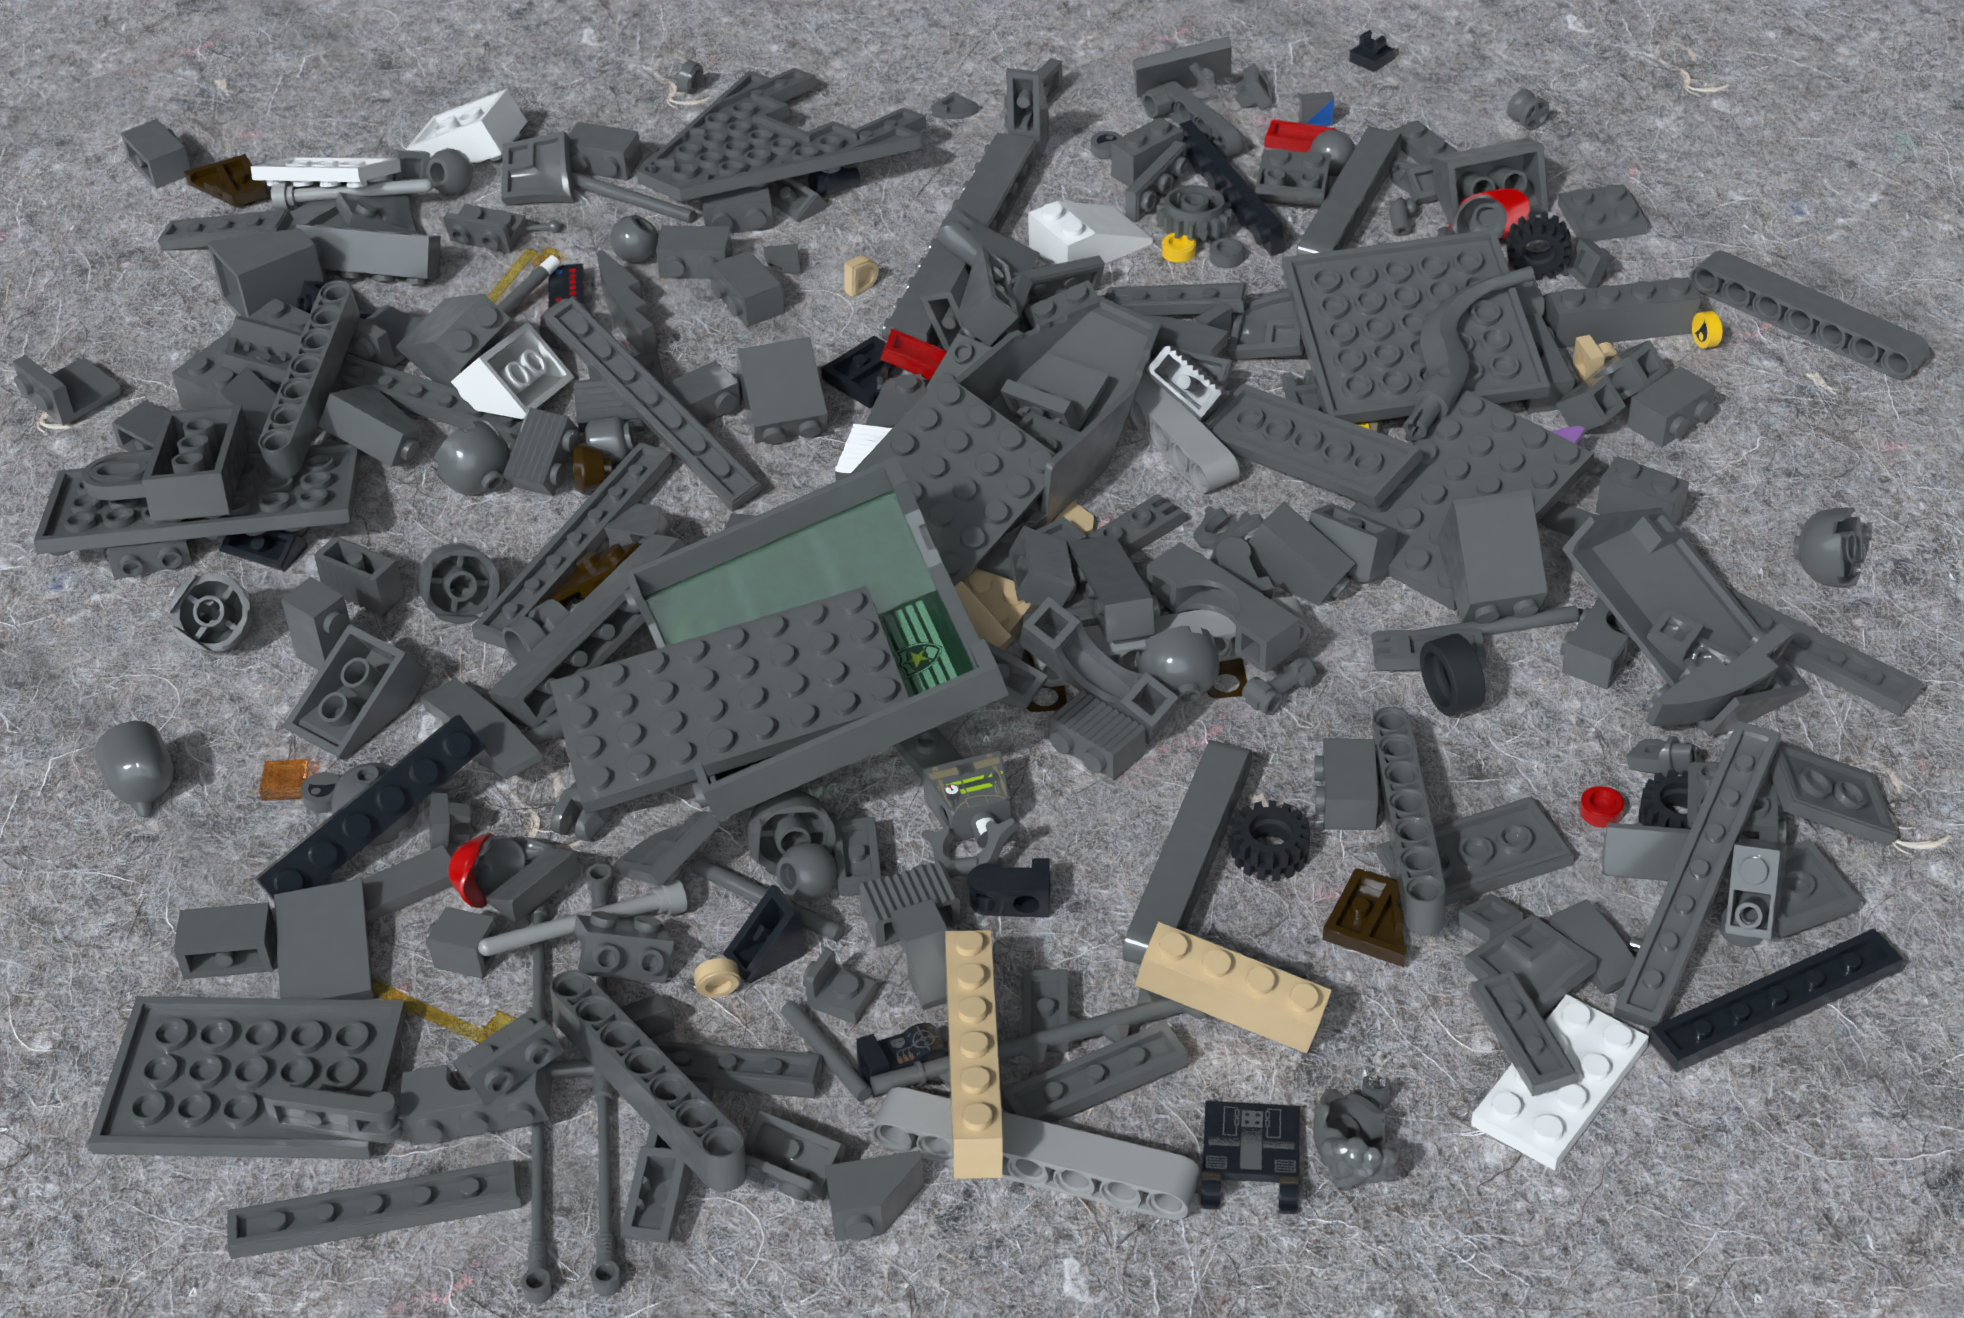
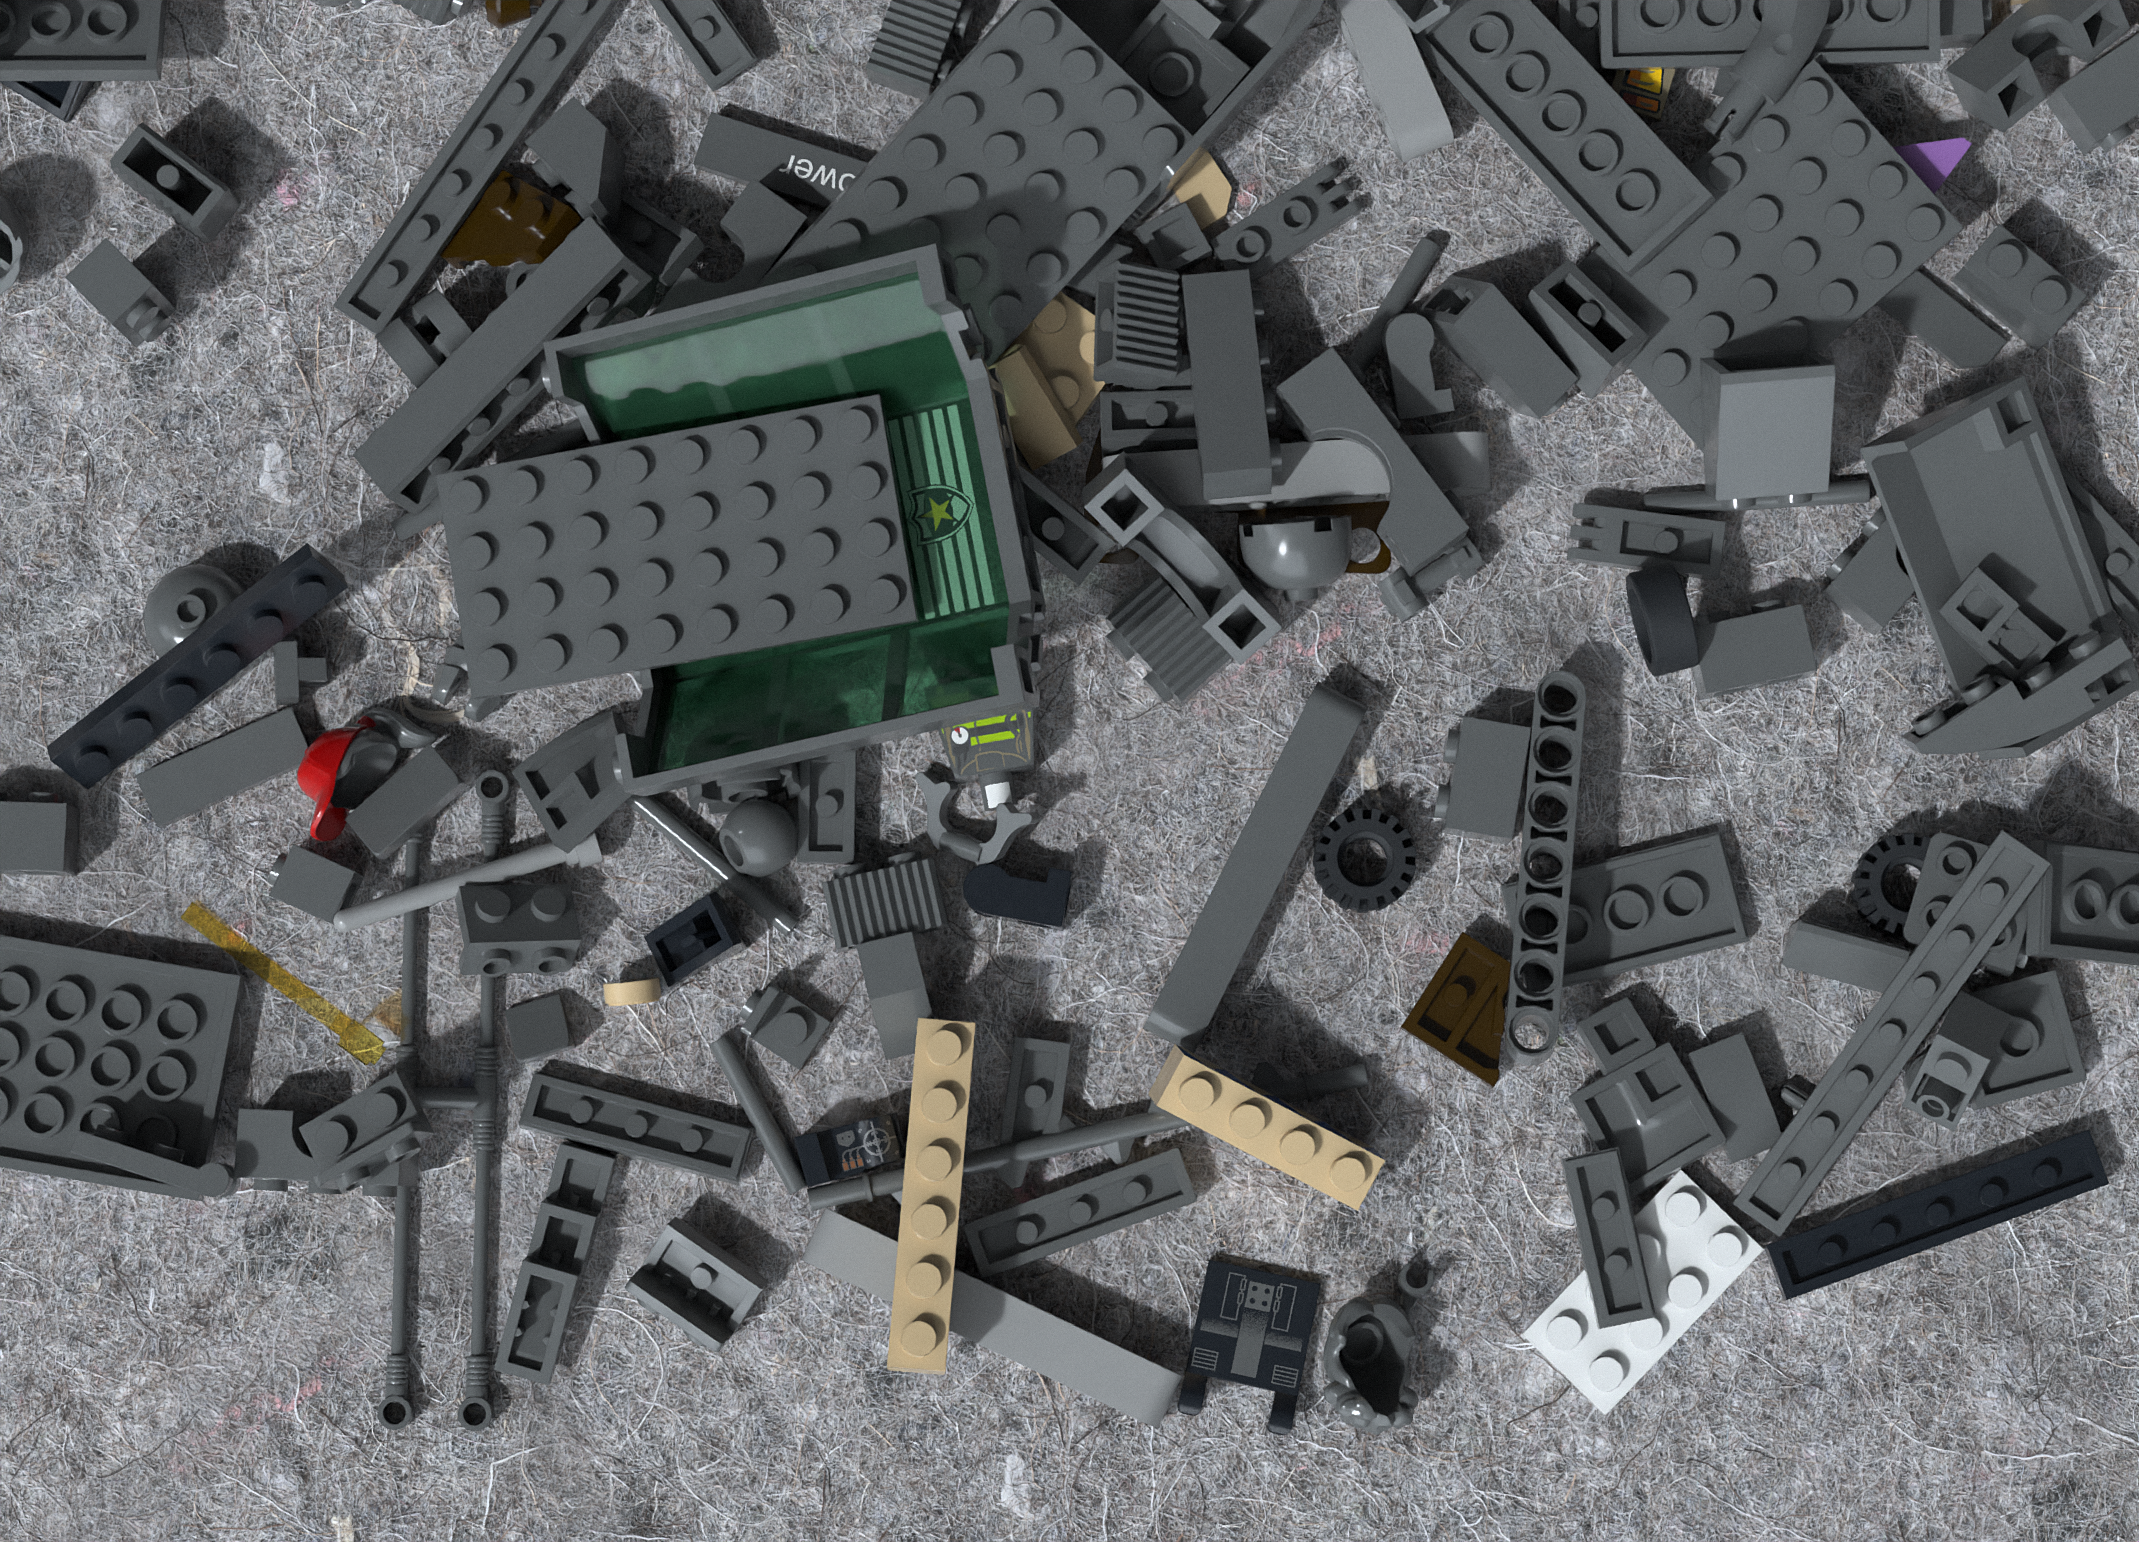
camera: 10 degrees right, 40 degrees up
dark grey tile [227,1160,522,1259] -> none
clear orange tile [259,759,309,801] -> none
dark grey tile [274,878,374,1000] -> none
dark grey slope [282,624,430,760] -> none
dark grey tile [301,772,340,813] -> none
dark grey cylinder [418,542,500,624] -> none
dark grey slope [420,678,543,779] -> none
dark grey beam [550,970,747,1192] -> none
dark grey slope [824,1150,924,1242] -> none
dark grey helmet [1193,506,1264,549] -> none
red tile [1579,786,1625,828] -> none
dark grey piece [1626,736,1698,778] -> none
none -> dark grey brick [1692,598,1818,701]

